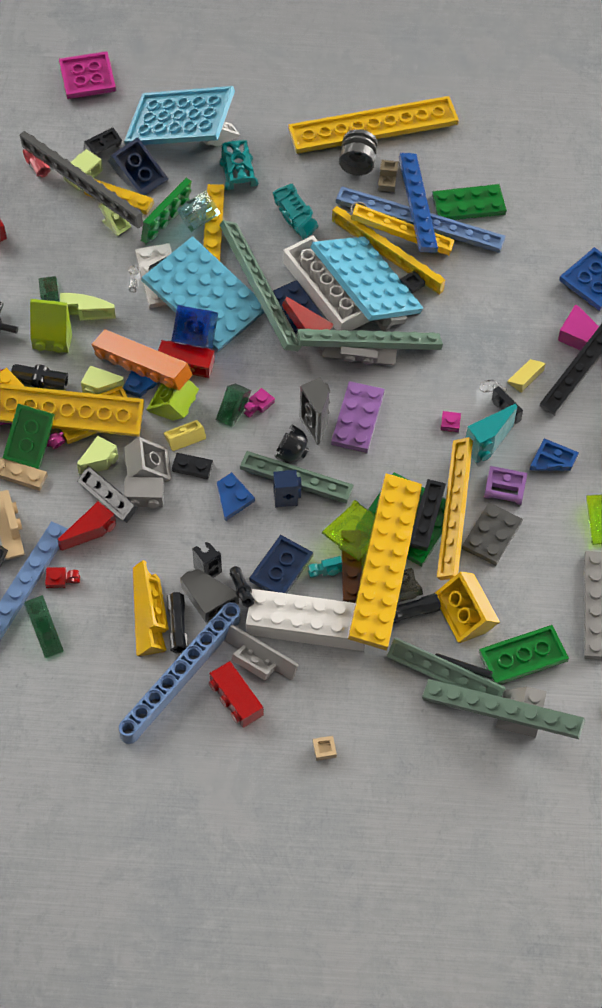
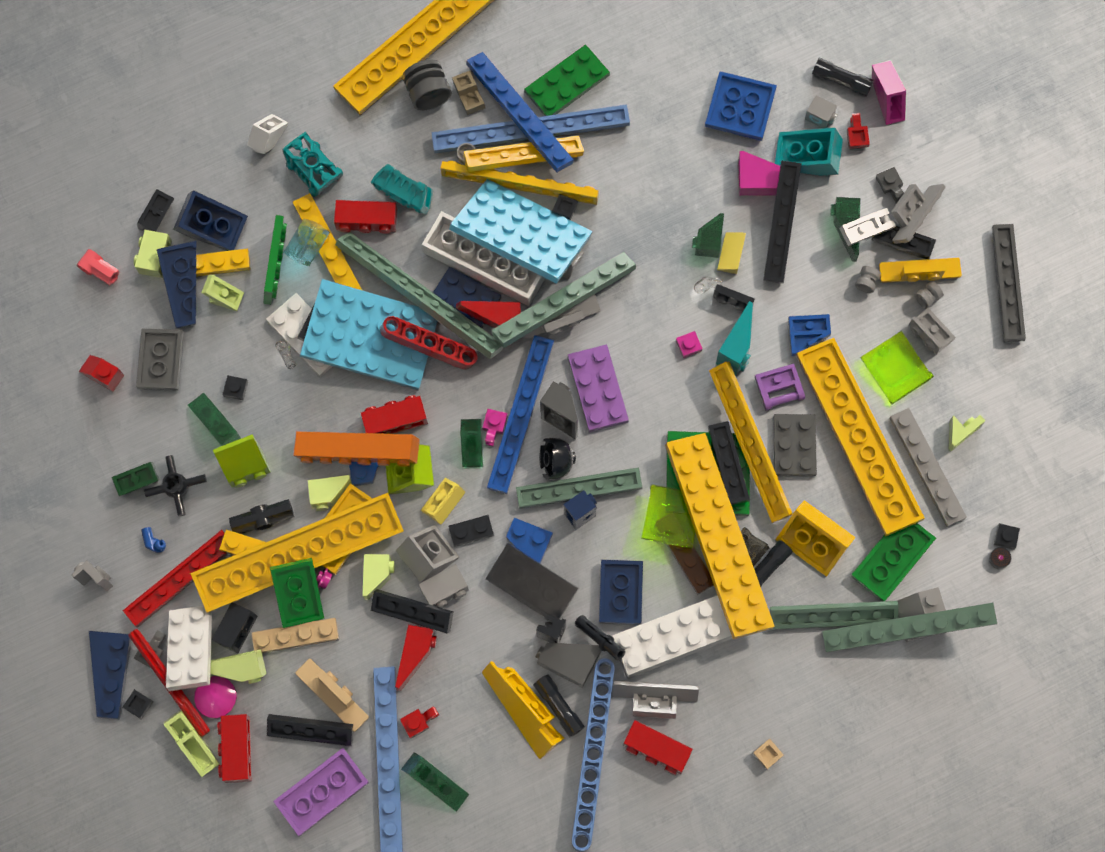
camera: 25 degrees left, 15 degrees up
dark grey plate [19,131,143,229] -> none
dark pink plate [59,51,116,99] -> none
yellowish green slope [60,293,116,320] -> none
medium azure plate [124,86,235,145] -> none
clear blue brick [171,305,218,349] -> none
teal plate [308,556,343,578] -> none
black bar [435,653,493,679] -> none
none -> dark grey plate [136,328,184,390]
none -> dark blue wing [156,241,197,329]
none -> black plate [222,375,248,401]
none -> red brick [334,200,398,234]
none -> red beam [380,316,478,370]
none -> black plate [486,543,579,619]
none -> blue plate [487,335,554,494]
none -> clear green slope [692,213,724,258]
none -> yellow plate [796,338,925,536]

